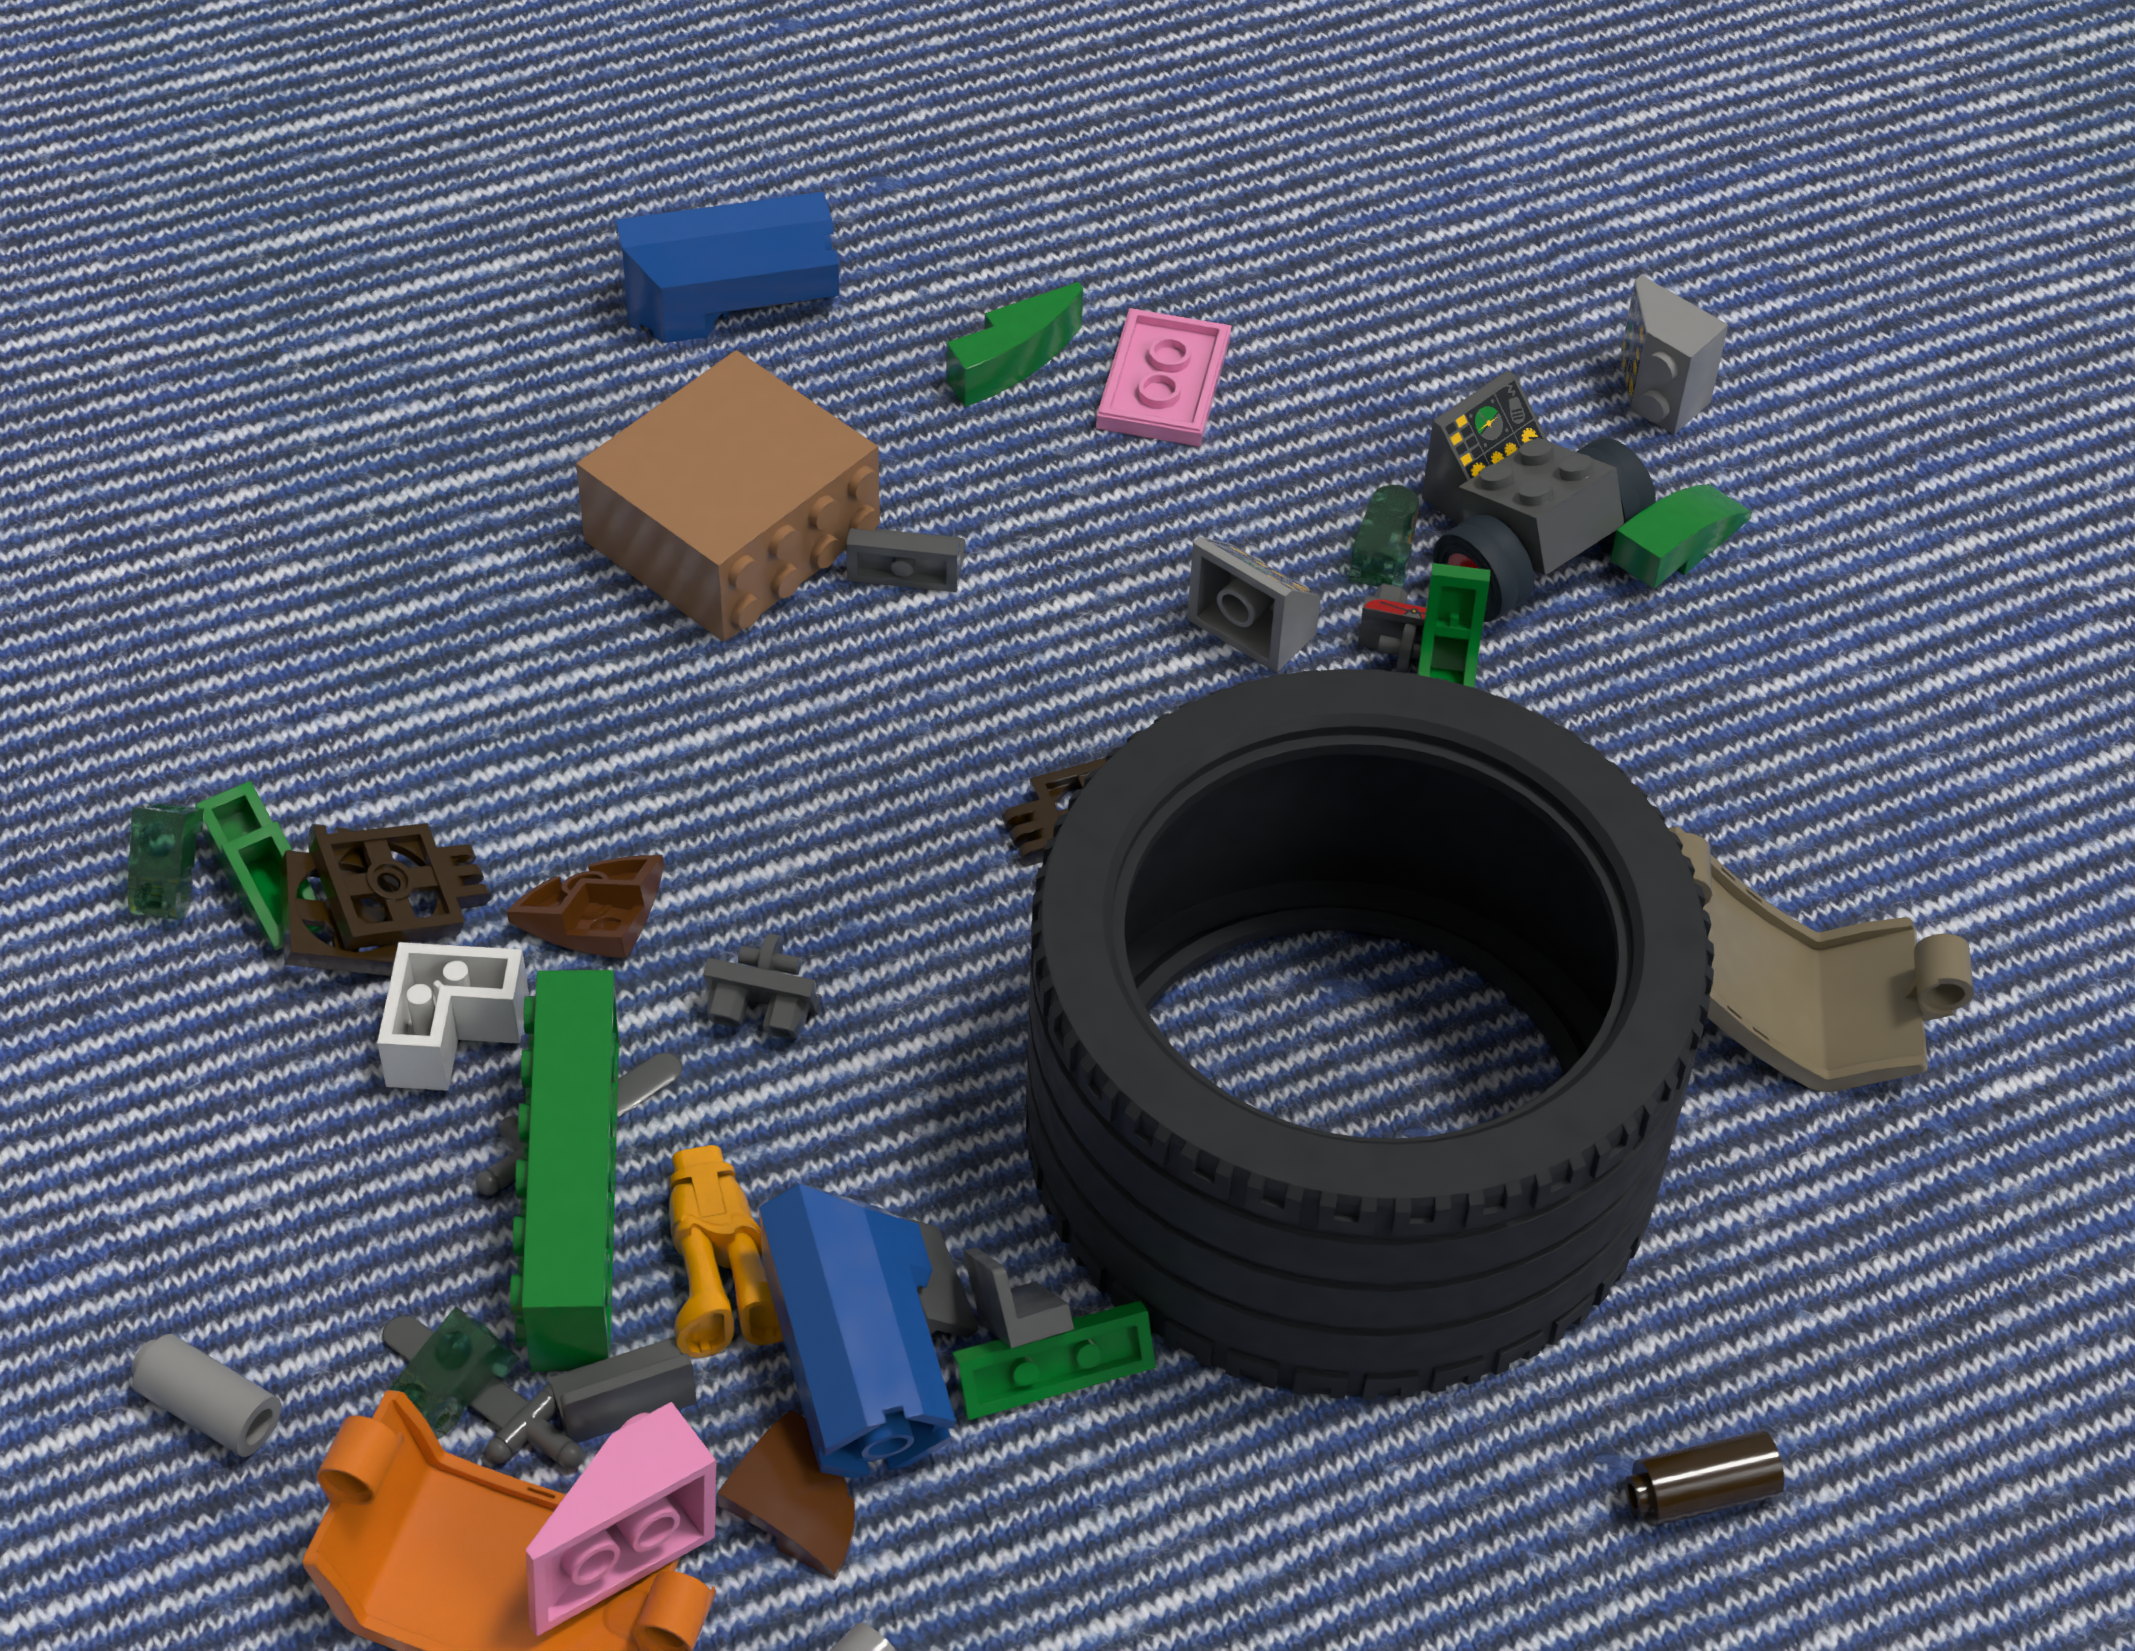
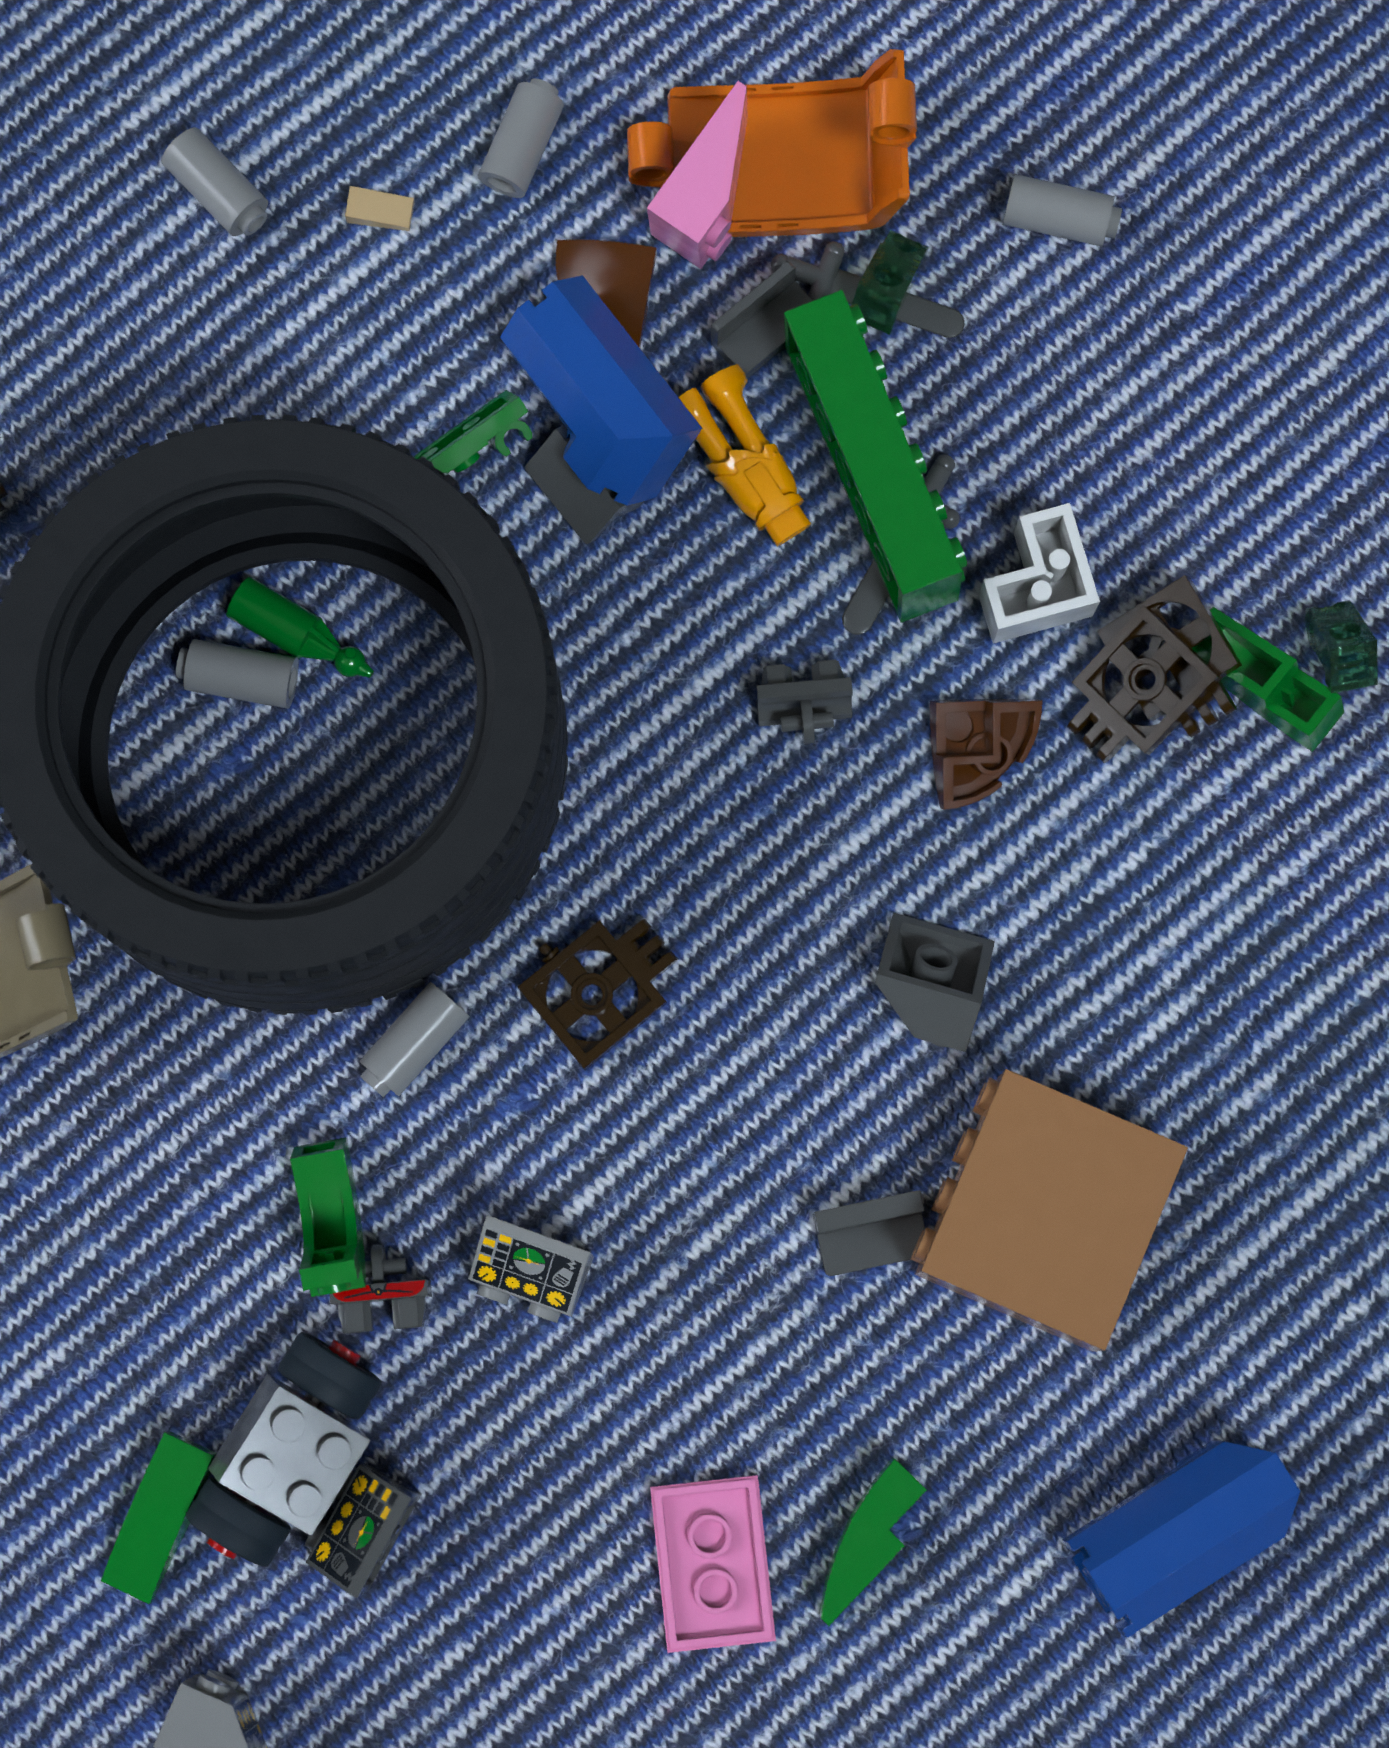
camera: 165 degrees right, 30 degrees up
dark grey panel [963,1247,1074,1348] -> none
clear green leg [1349,485,1419,589] -> none
none -> dark grey slope [875,912,995,1052]

